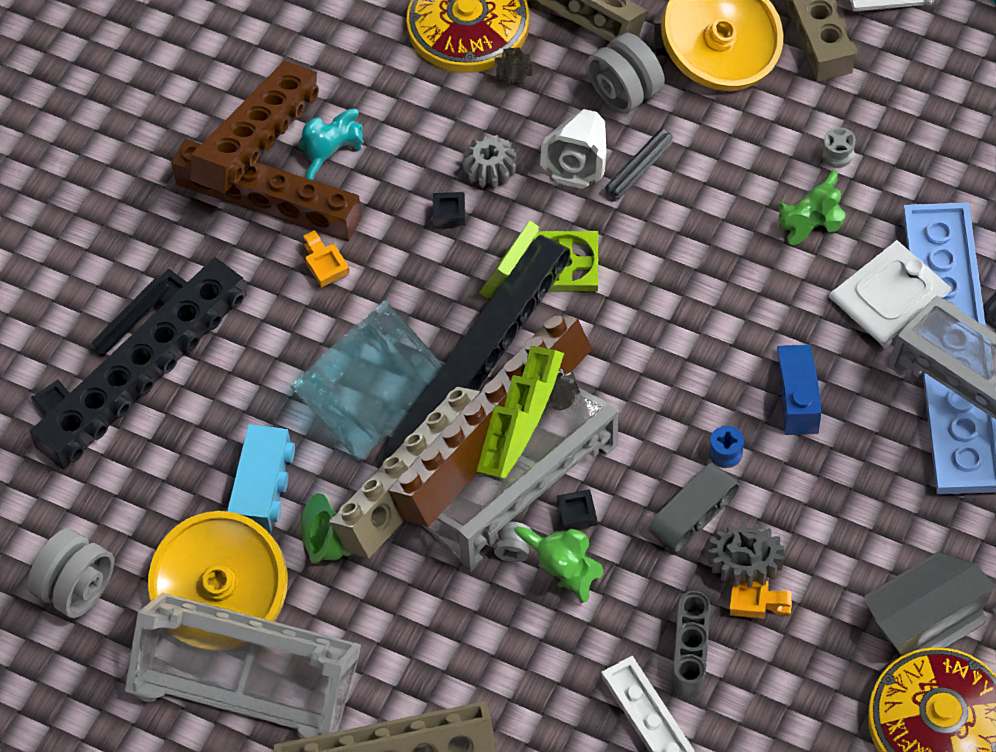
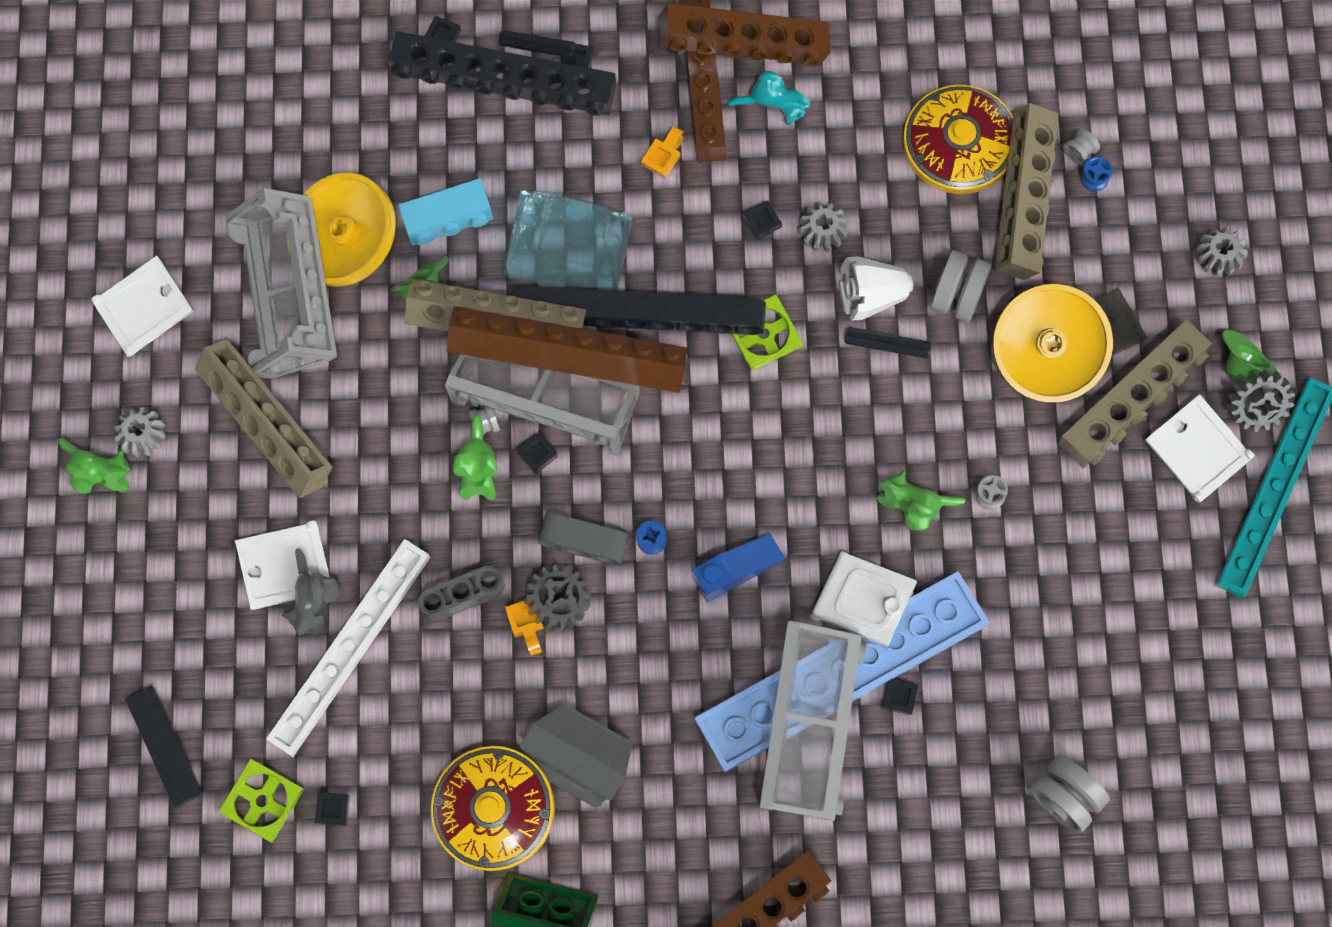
camera: 65 degrees right, 15 degrees up
light grey wheel [27,528,114,619] -> none
lime slope [477,345,564,479] -> none
piece [479,221,539,299] -> none
clear smoke gear [495,47,533,86] -> none
clear smoke gear [545,368,580,410] -> none

